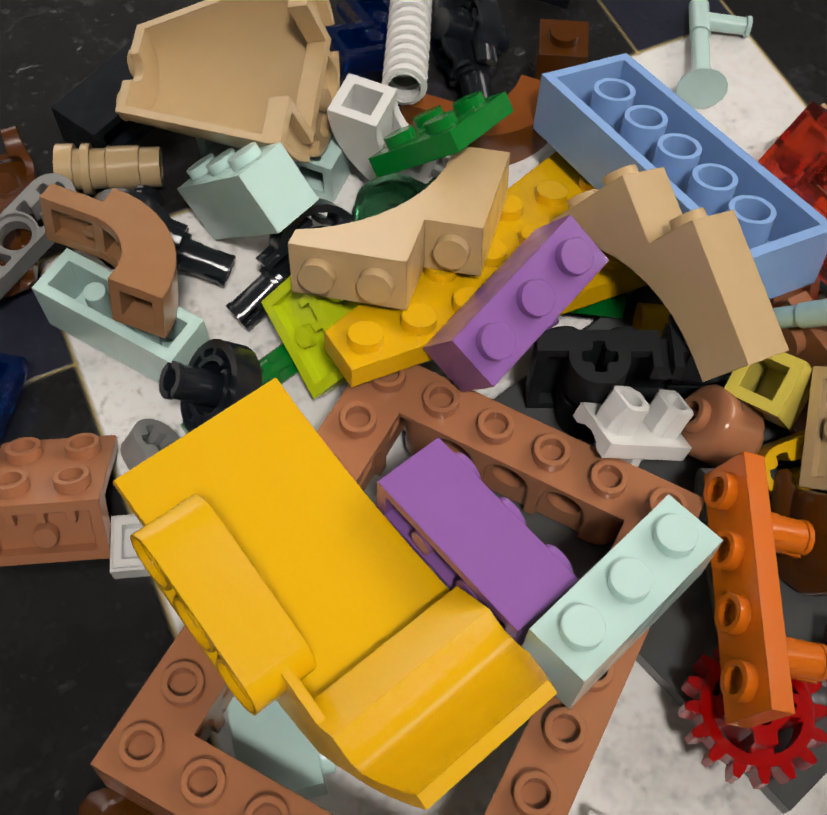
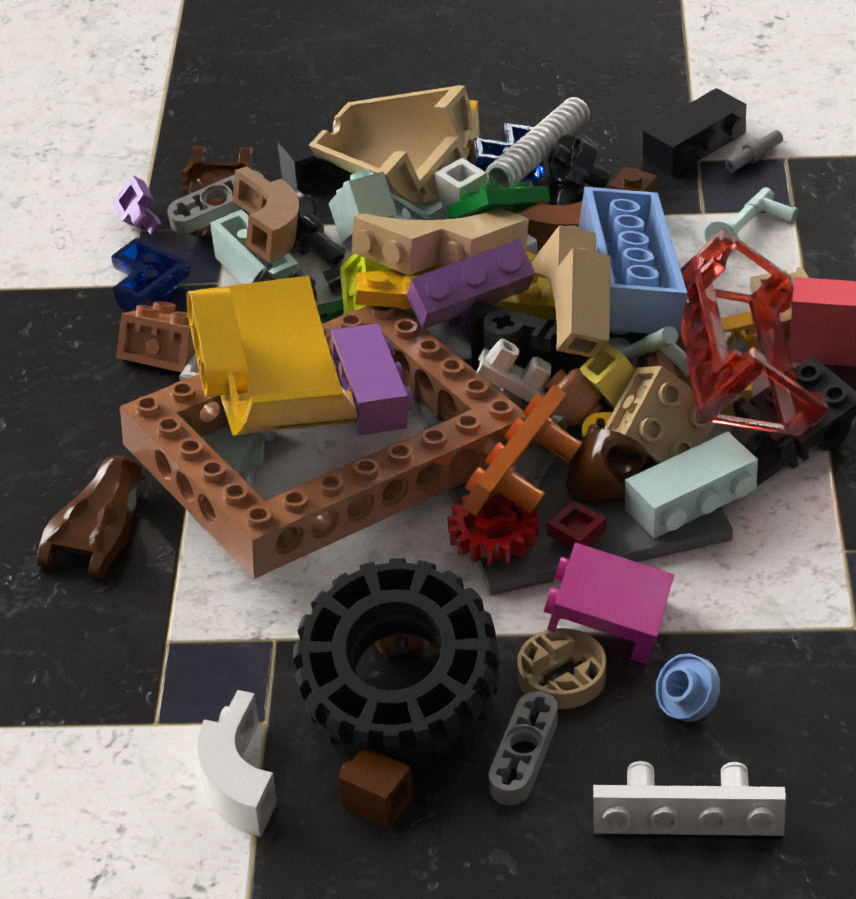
camera: 30 degrees right, 20 degrees down
tan axle [53,143,164,195] -> none
light aqua brick [522,494,723,710] -> none

